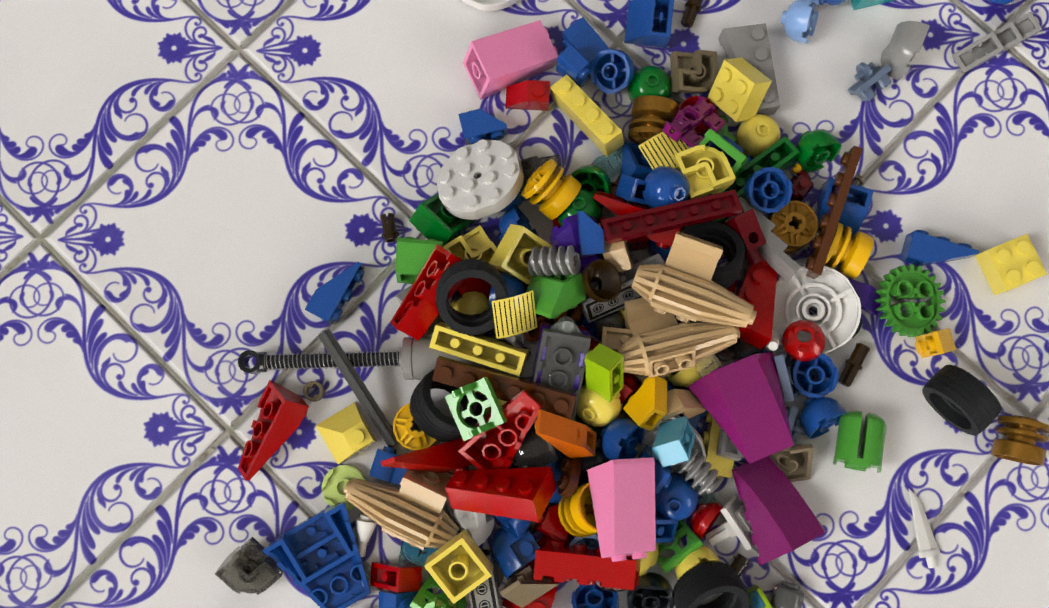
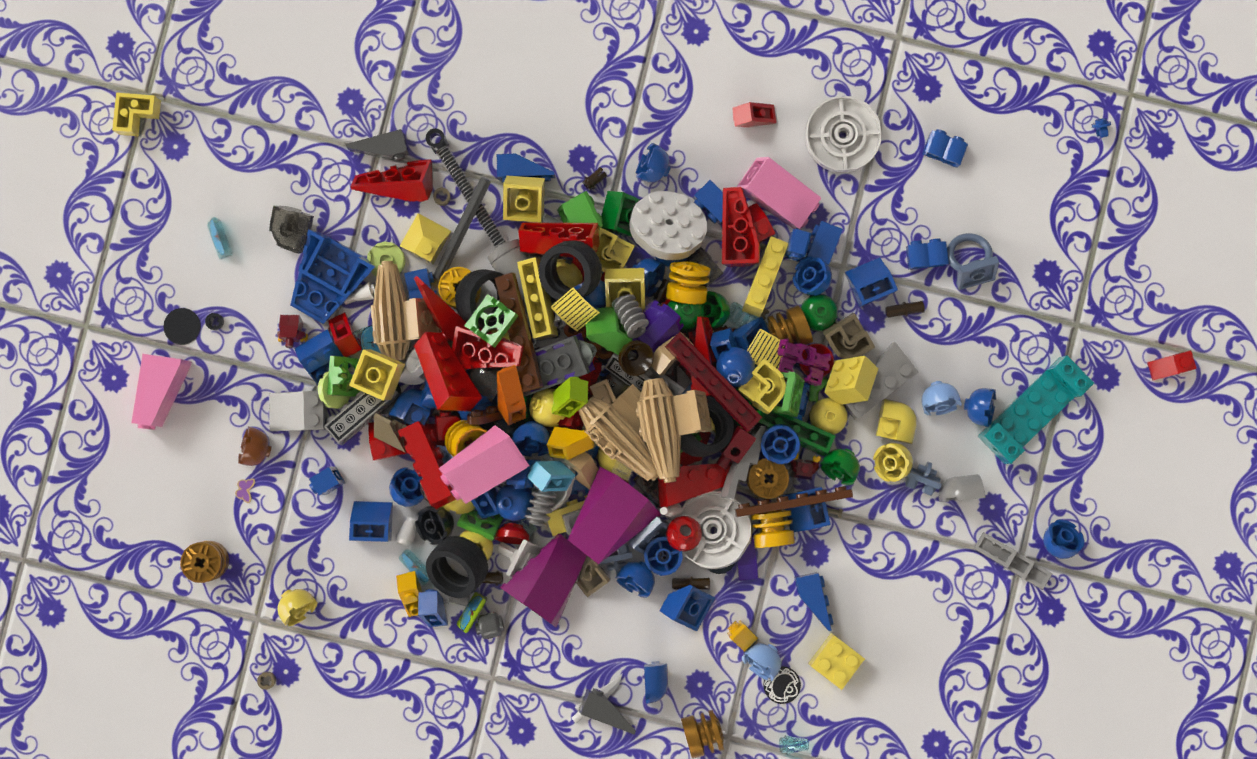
camera: 60 degrees right, 5 degrees up
blue tile [577,211,605,255] -> none
bright green cylinder [833,411,887,473] -> none
bright green gear [875,264,946,337] -> none
black tyre [922,365,1001,436] -> none
none -> dark grey slope [346,129,410,161]
none -> light yellow brick [503,176,545,223]
none -> dark grey slope [578,688,636,735]
none -> blue cylinder [636,143,671,182]
none -> blue brick [644,661,668,704]
none -> dark brown pin [653,279,671,304]
none -> blue slope [659,585,715,631]
none -> red wedge [722,187,760,267]
none -> red slope [732,102,776,127]
none -> light blue cylinder [742,644,781,681]
none -> black sticker [763,666,801,704]
none -> light yellow cylinder [873,443,913,482]
none -> light yellow brick [875,399,917,444]

